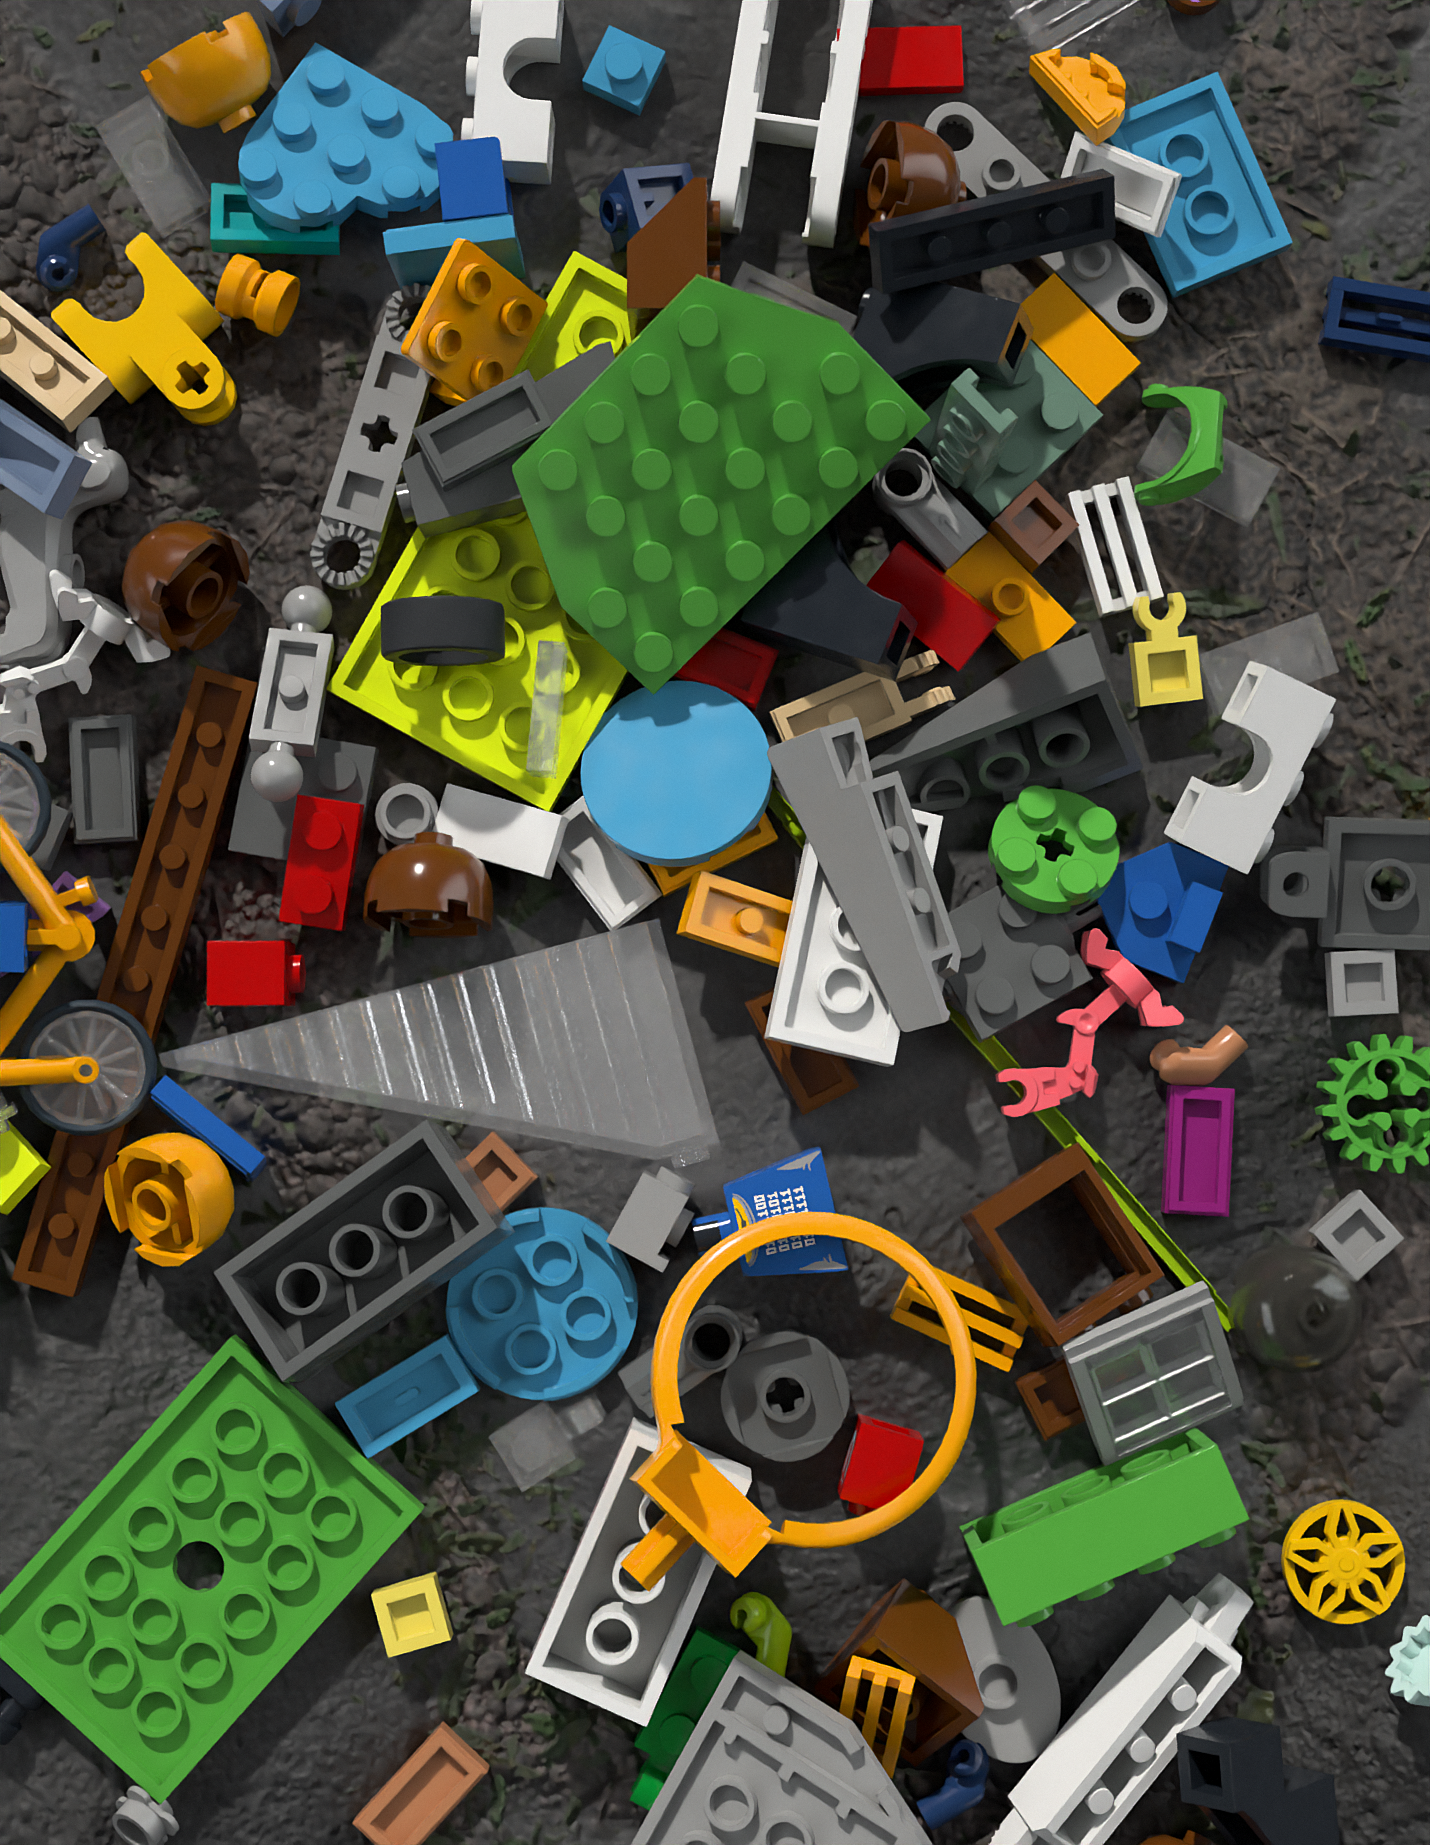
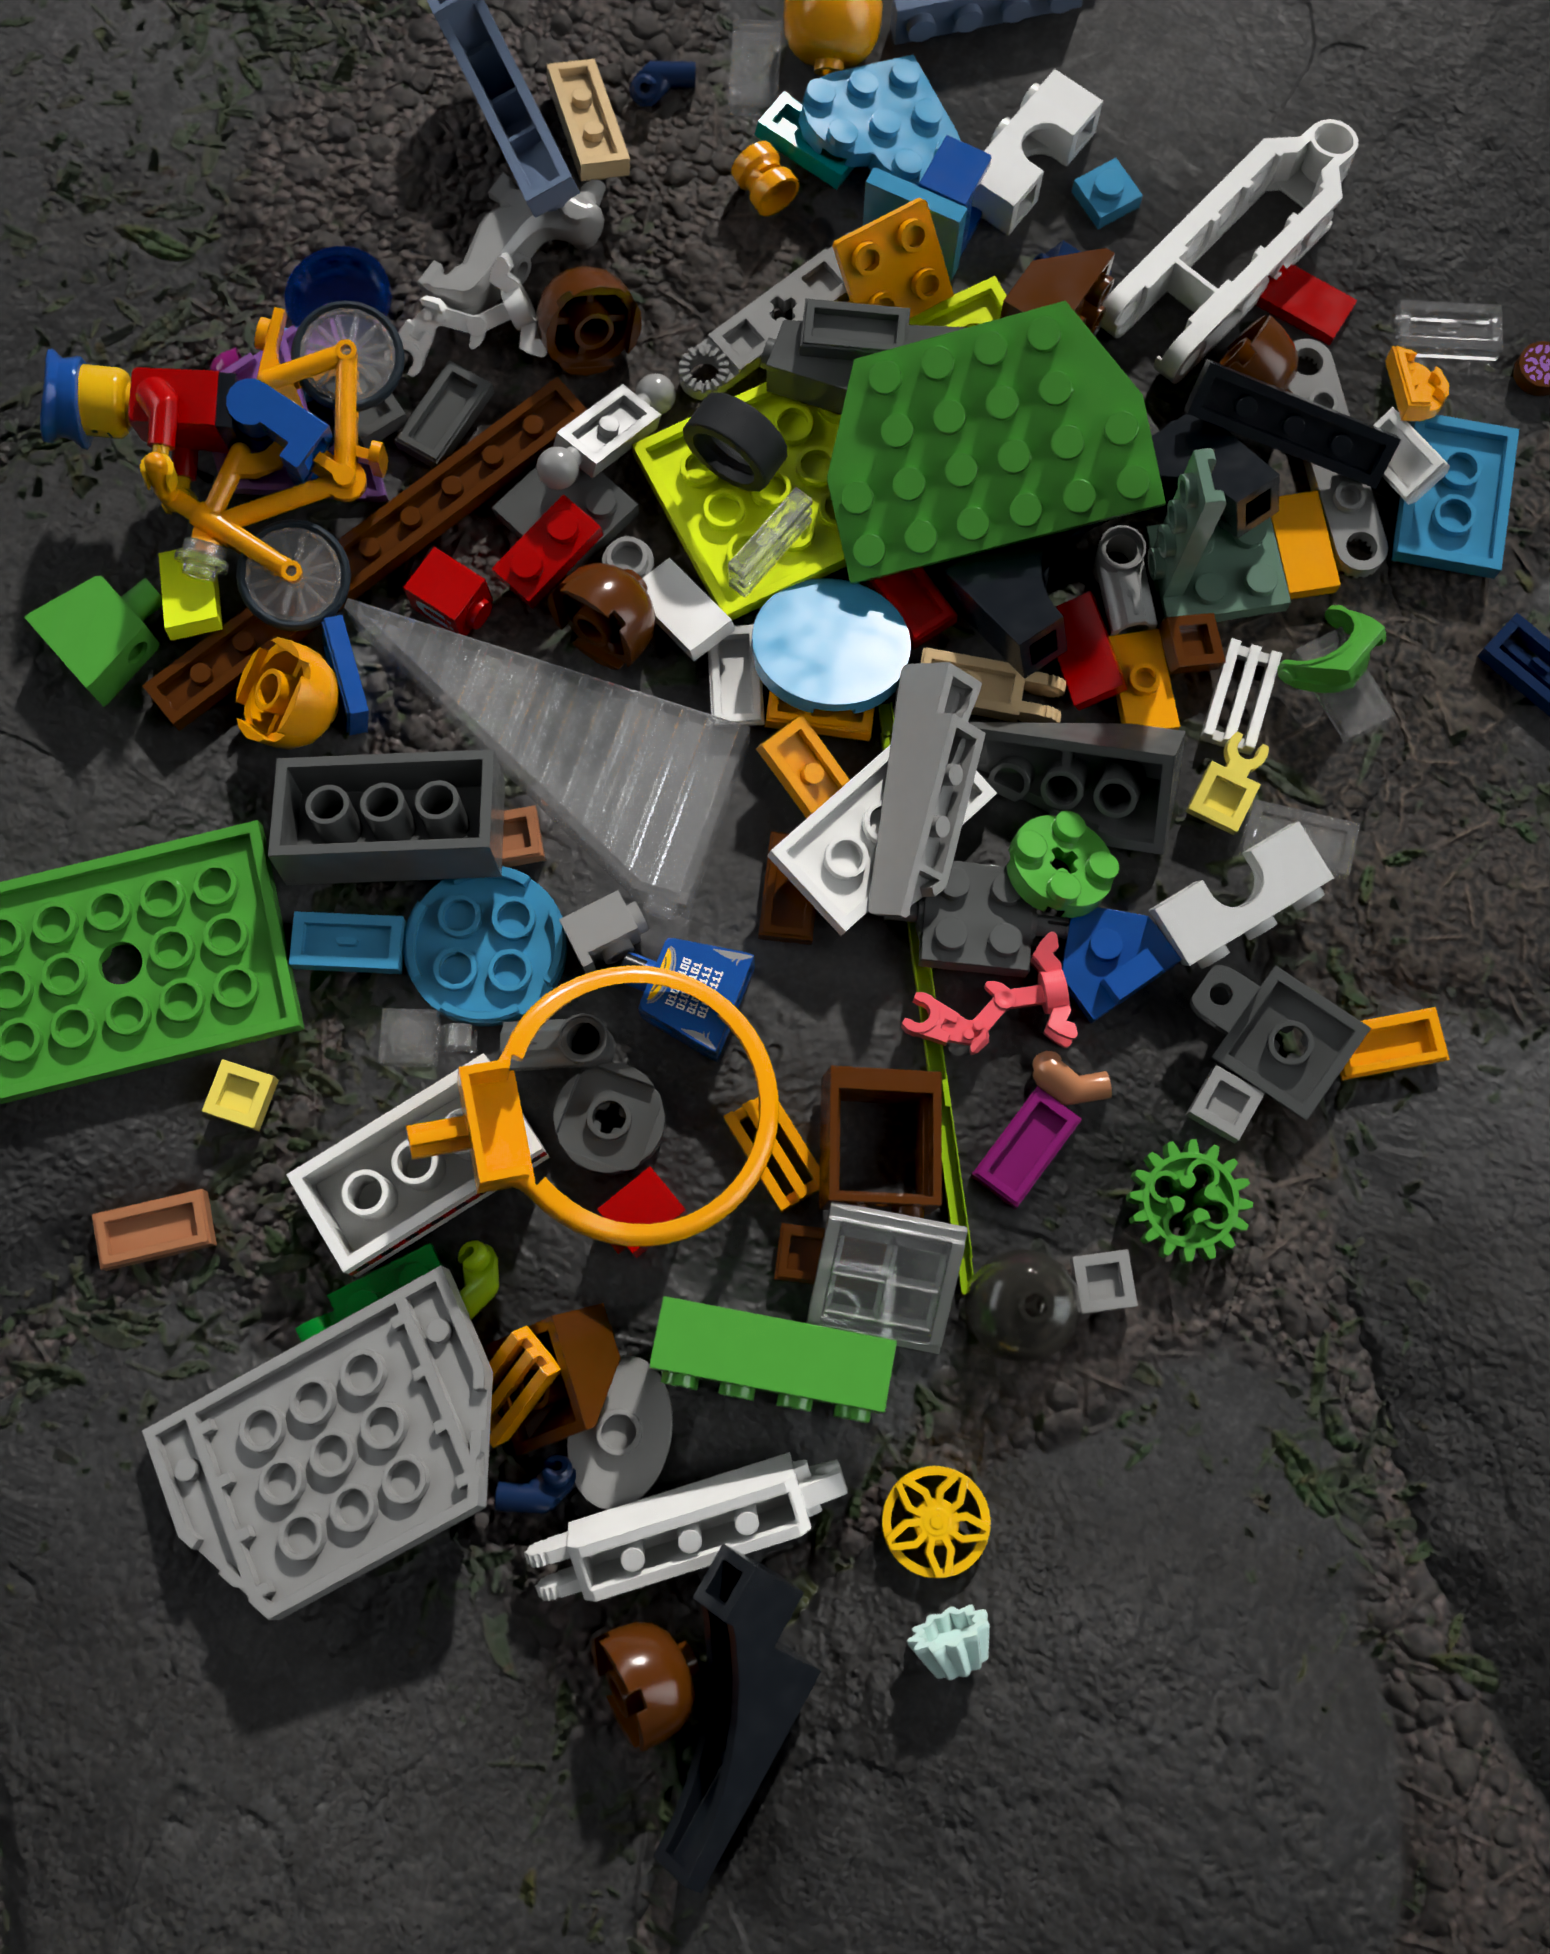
camera: 30 degrees right, 10 degrees down
yellow piece [51,233,237,426] -> none

